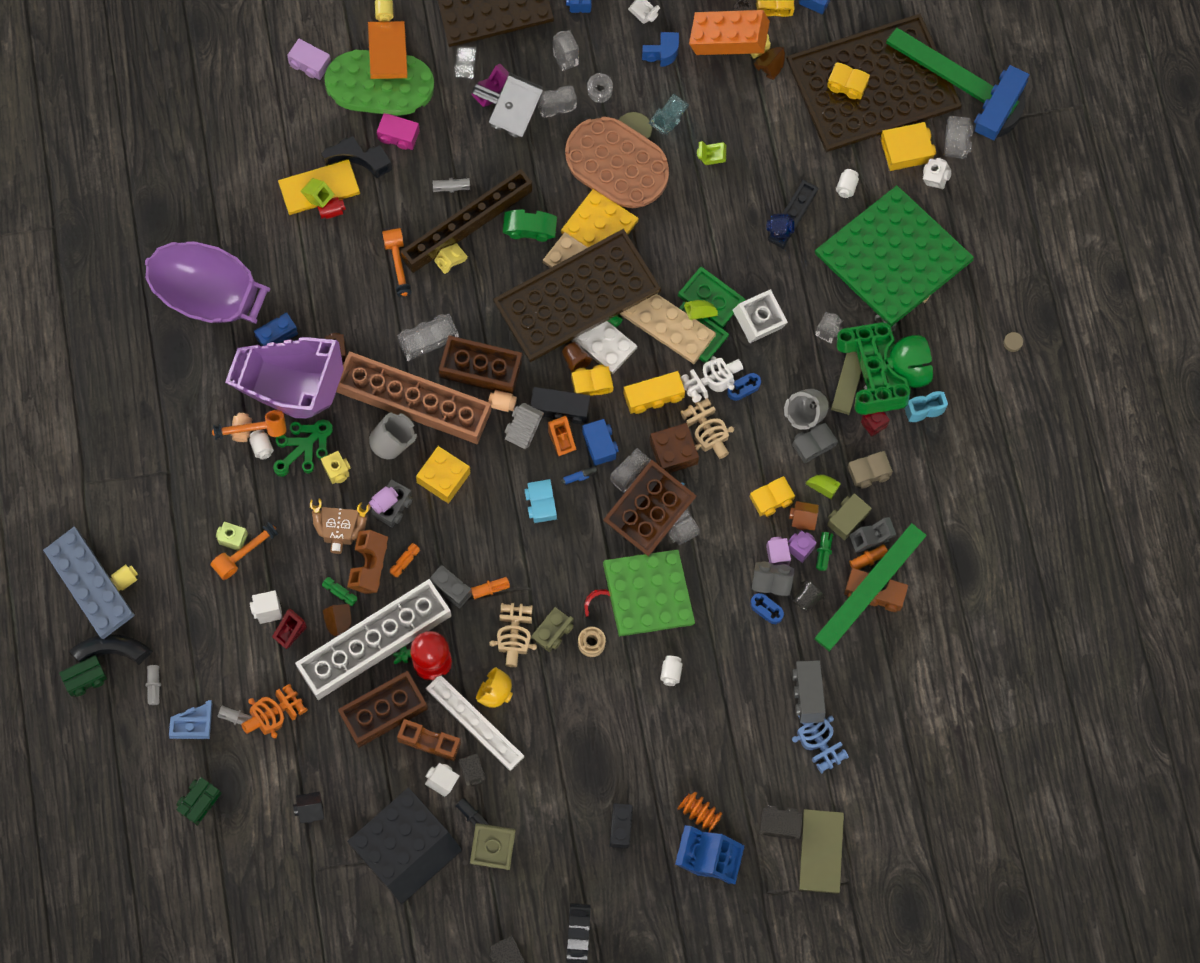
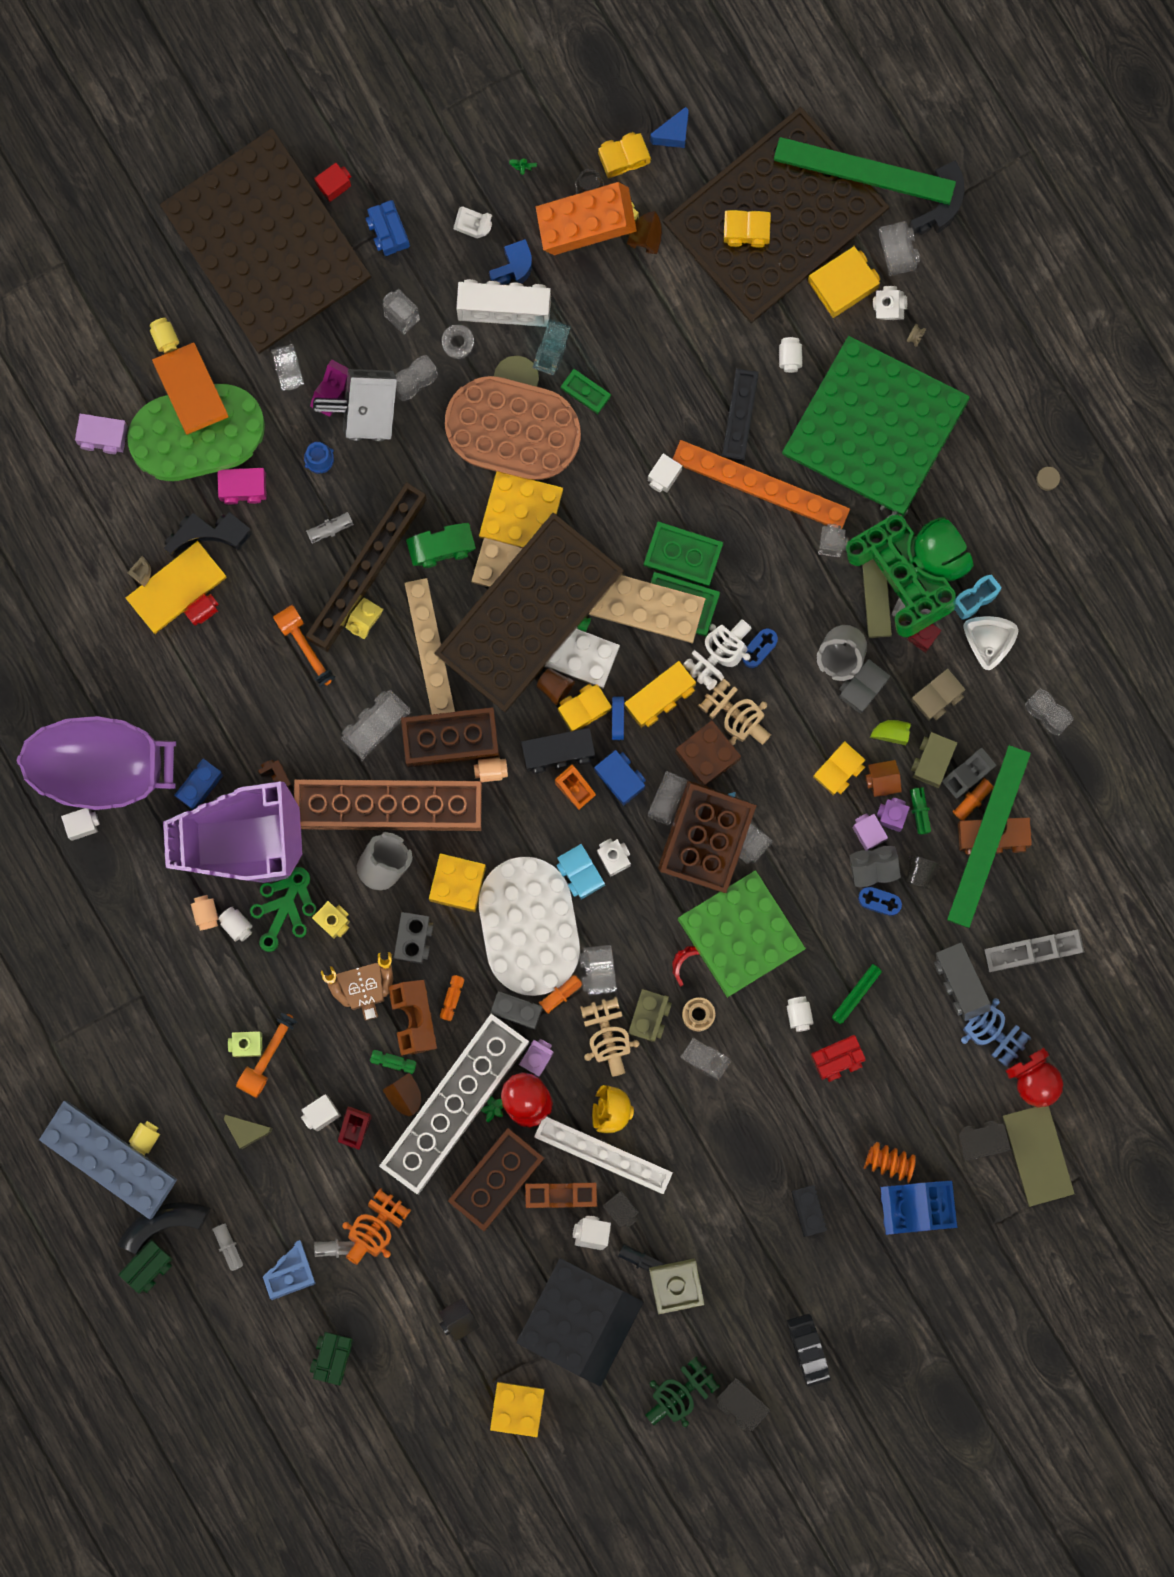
camera: 15 degrees left, 10 degrees up
orange piece [212,410,287,440] -> none
lime brick [301,178,335,208] -> none
lavender brick [369,486,398,514] -> none
light grey brick [505,403,544,449] -> none
piece [561,466,597,484] -> none
lime brick [684,300,718,320] -> none
lime bracket [697,141,726,165] -> none
white brick [733,289,788,343] -> none
clear blue head [766,214,795,238] -> none
blue brick [974,65,1030,141] -> none
none -> white brick [61,808,100,841]
none -> dark tan tile [127,556,151,587]
none -> olive slope [224,1115,272,1149]
none -> blue piece [304,442,334,474]
none -> tan plate [405,578,455,714]
none -> white brick [457,279,551,327]
none -> white plate [479,857,580,996]
none -> yellow brick [490,1382,545,1437]
none -> lavender bracket [519,1039,554,1077]
none -> green plate [561,369,611,414]
none -> clear brick [579,945,617,995]
none -> white brick [597,839,631,877]
none -> blue beam [612,697,624,740]
none -> dark green torso [645,1356,721,1427]
none -> white brick [648,454,682,493]
none -> orange plate [673,440,850,531]
none -> clear brick [681,1038,731,1081]
none -> red brick [811,1035,866,1082]
none -> green axle [832,964,882,1024]
none -> dark tan bush [906,324,926,347]
none -> white hat [963,616,1018,670]
none -> light grey slope [984,929,1084,972]
none -> red tile [1005,1048,1063,1108]
none -> clear brick [1025,689,1074,735]

